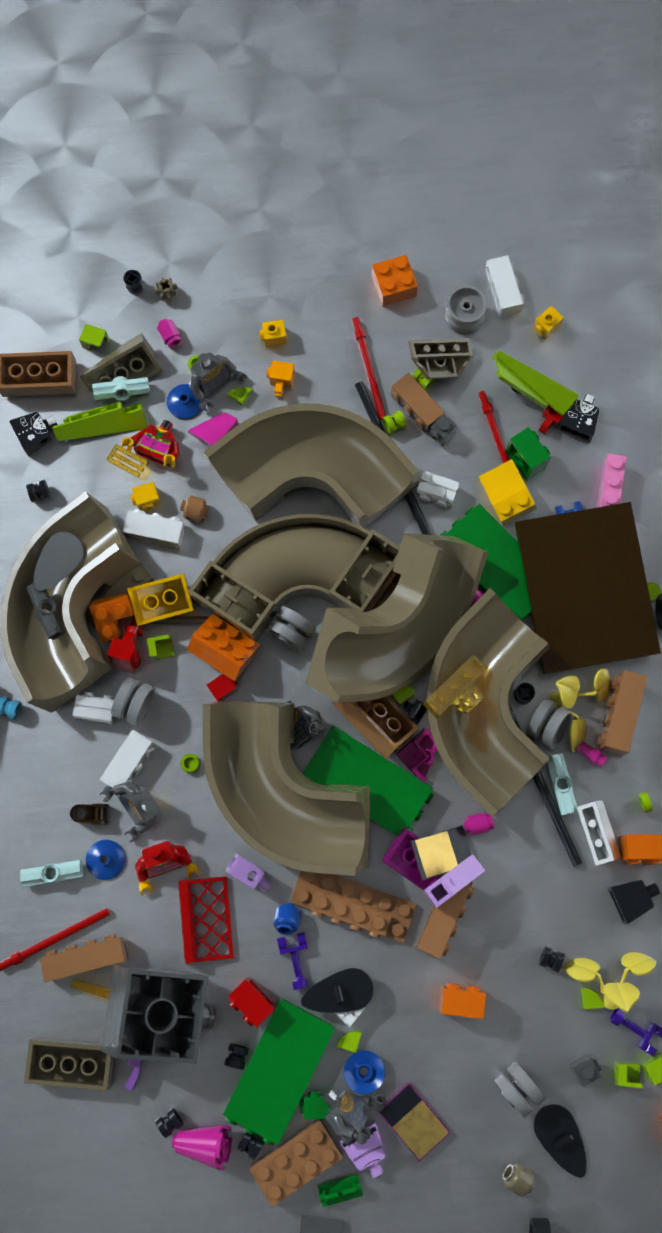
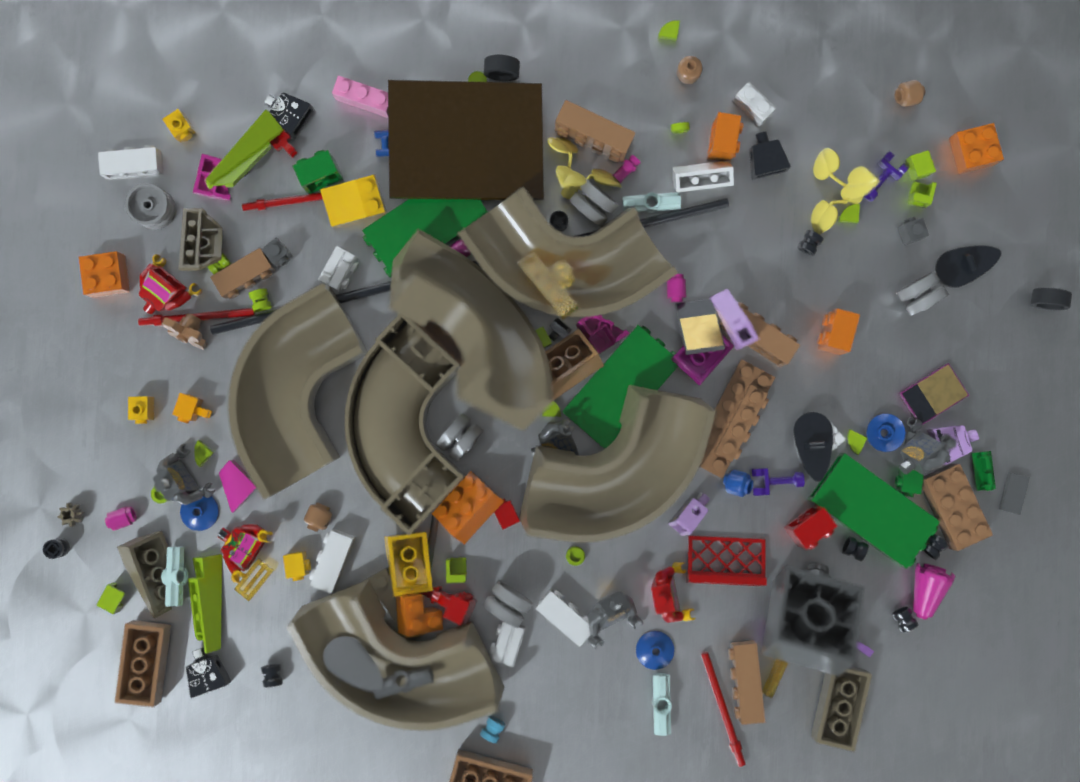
camera: 85 degrees left, 10 degrees up
dark brown piece [70,804,109,825] -> none
dark tan head [503,1163,535,1196] -> none
none -> red torso [139,254,202,314]
none -> medium nougat plant [162,313,207,350]
none -> dark pink slope [193,154,230,201]
none -> lime tile [542,401,561,417]

